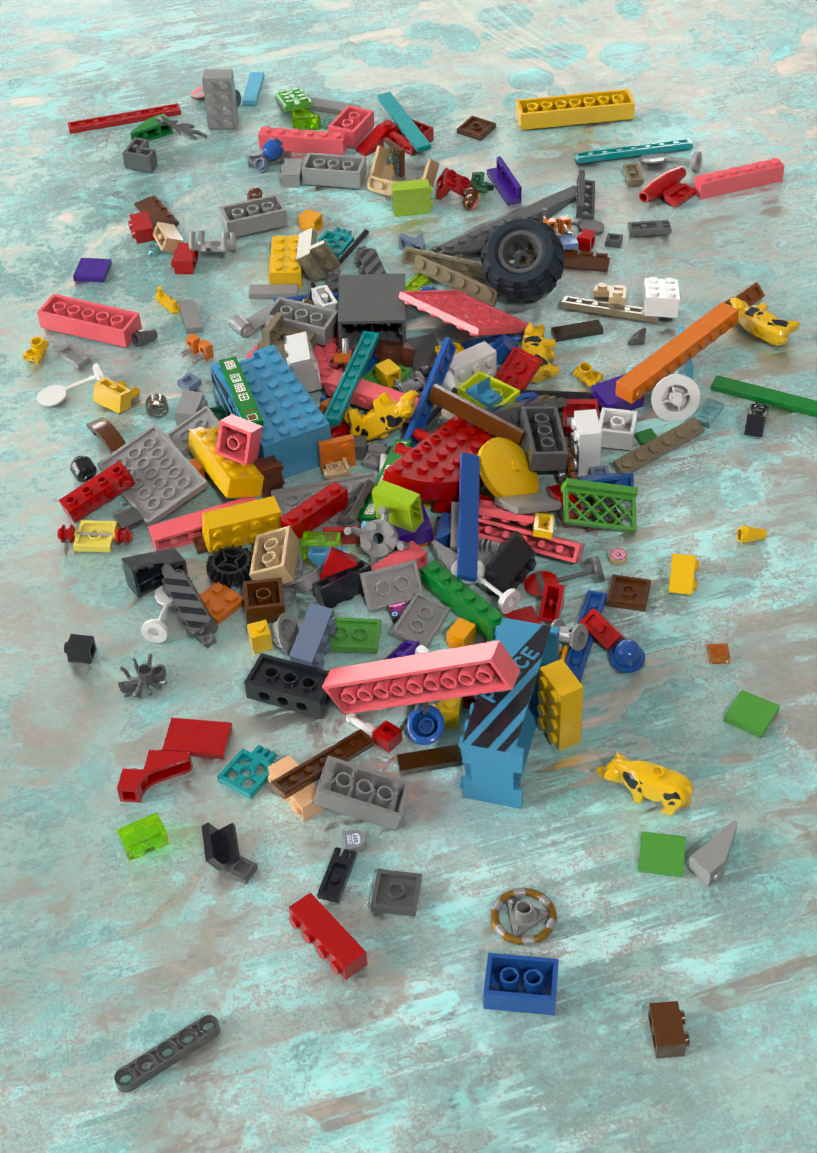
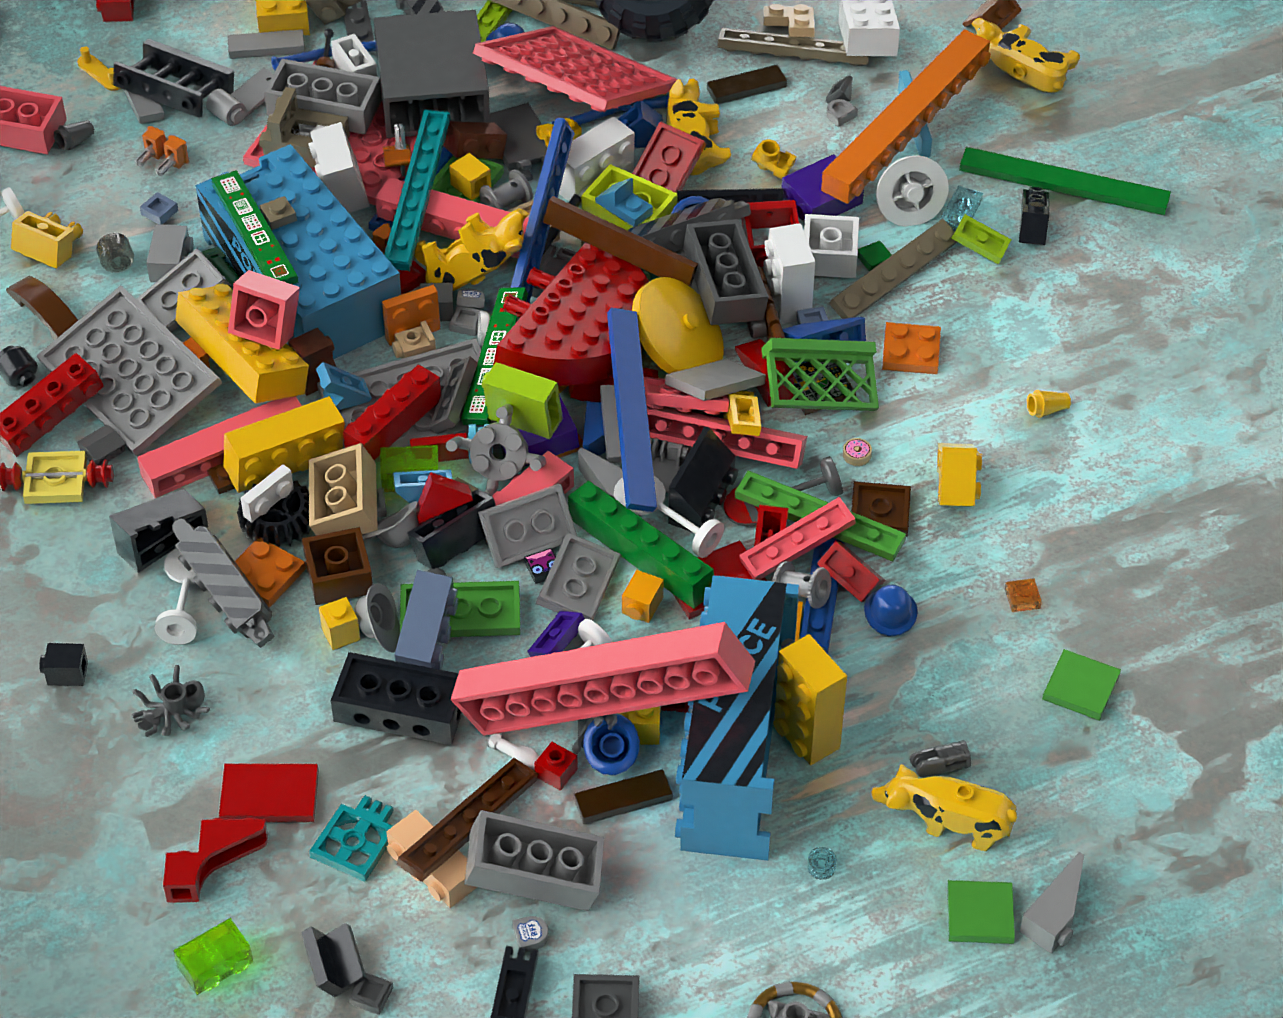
camera: 10 degrees left, 5 degrees up
none -> black fence [113,39,234,118]
none -> white plate [241,465,294,522]
none -> dark tan plate [259,196,297,230]
none -> dark azure slope [316,362,372,410]
none -> bright green plate [735,470,906,562]
none -> coral plate [739,497,856,580]
none -> clear light blue bush [807,847,837,880]
none -> light grey tile [827,99,858,127]
none -> orange plate [882,322,941,374]
none -> dark grey hinge [909,740,971,778]
none -> lime plate [951,214,1012,264]

